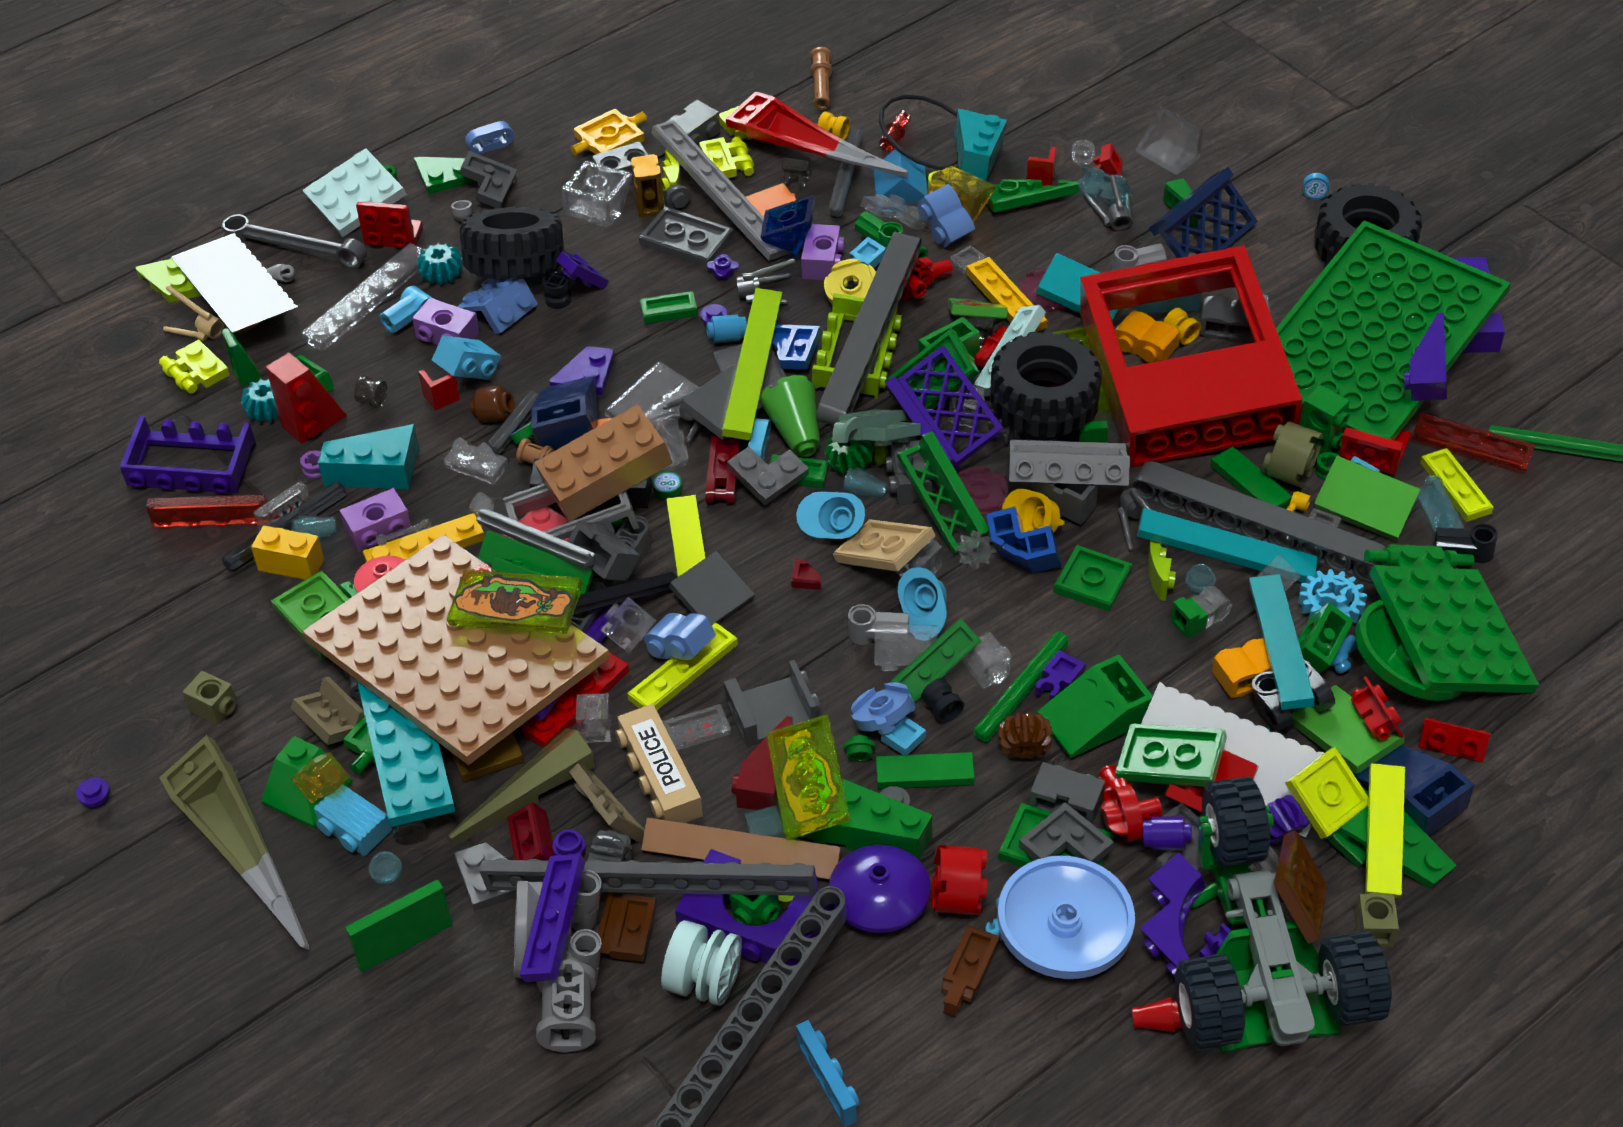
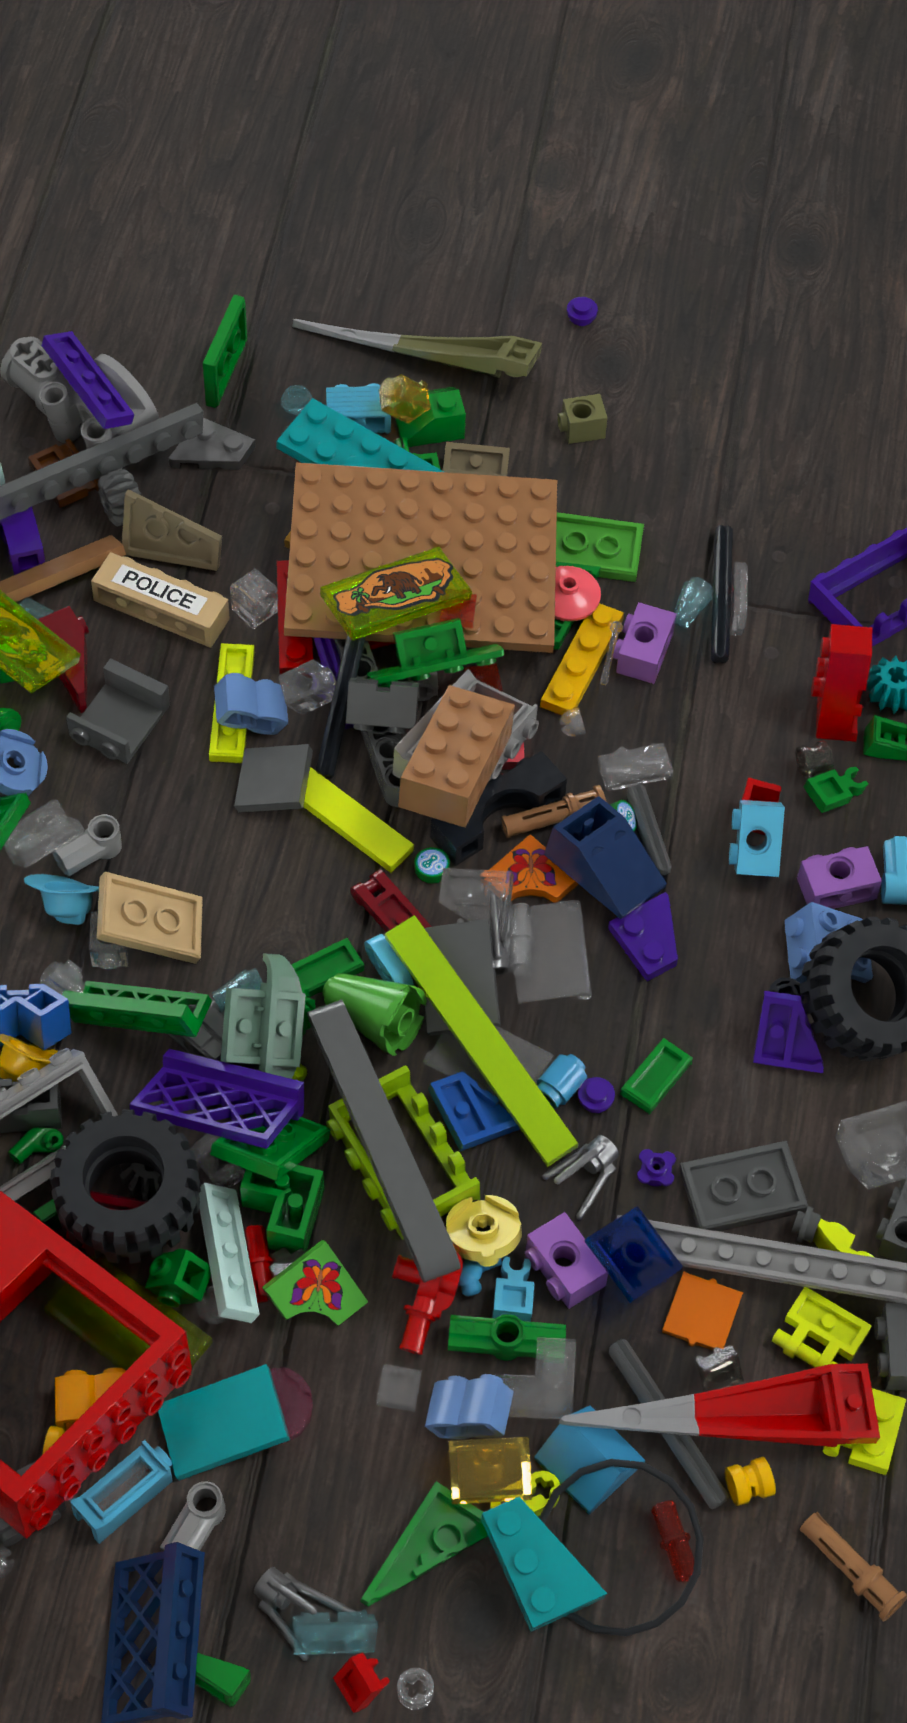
camera: 135 degrees right, 10 degrees up
clear red plate [146,494,270,527] -> none
yellow brick [251,526,324,580] -> none
medium lavender bush [300,450,321,479] -> none
teal wedge [318,424,419,489] -> none
olive wedge [447,728,595,846] -> none
reddish brown head [470,385,515,424] -> none
dark grey axle [476,509,596,568] -> none
dark red slope [507,802,555,861] -> none
dark purple plate [552,829,586,856] -> none
pearl gold brick [631,154,664,217] -> none
clear tile [662,704,731,750] -> none
flat silver plate [727,446,809,505] -> none
dark red tile [791,558,821,590] -> none
medium azure piece [796,492,865,539] -> none
clear pink tile [958,467,1008,516] -> none
yellow plate [966,257,1048,332] -> none
red panel [1027,147,1057,186] -> none
none -> green plate [803,767,869,813]

